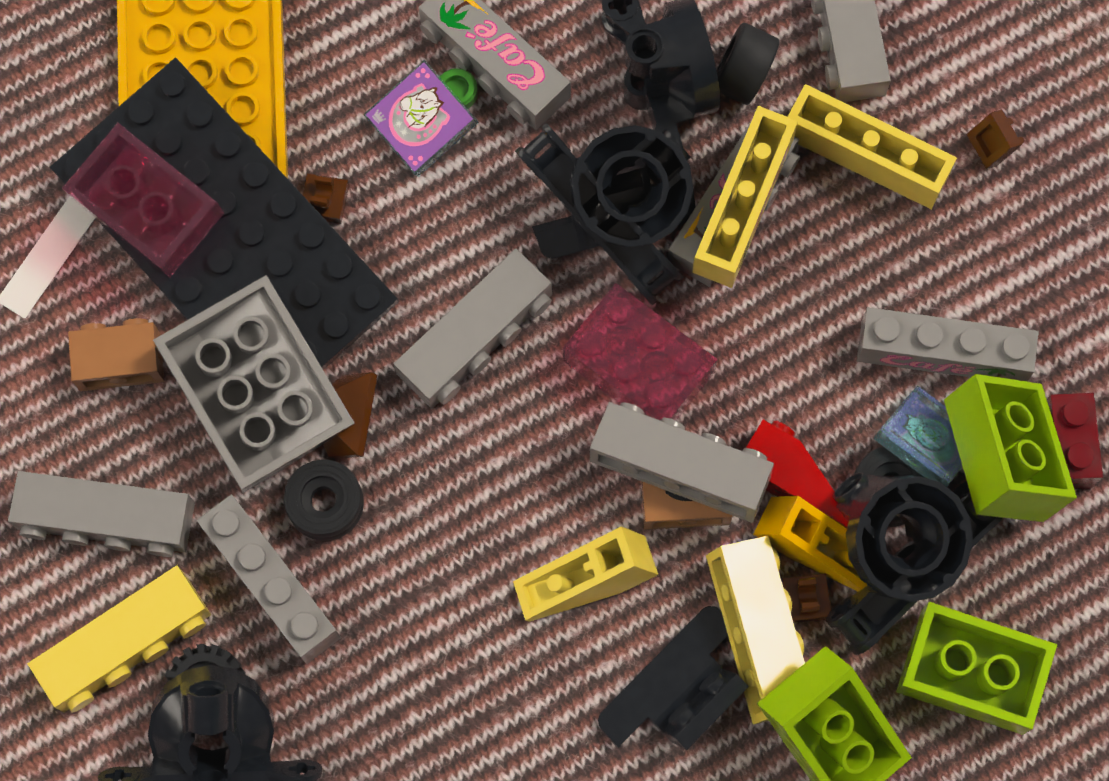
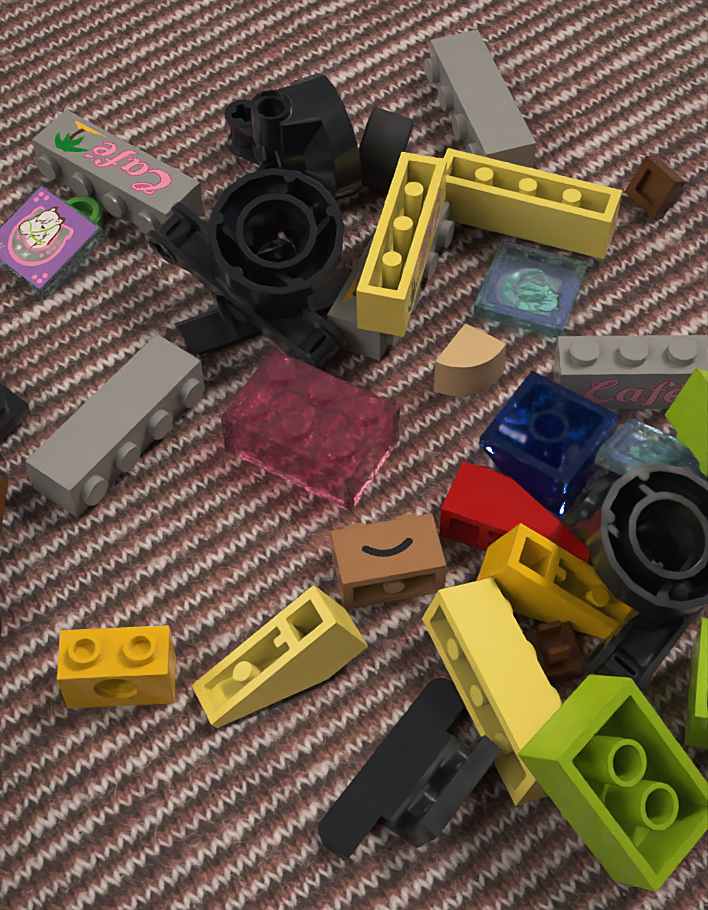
camera: 10 degrees left, 20 degrees down
light grey brick [590,402,774,523] -> none
none -> yellow brick [57,625,176,708]
none -> tan brick [434,323,507,396]
none -> clear light blue tile [473,240,589,338]
none -> clear blue slope [479,370,619,518]

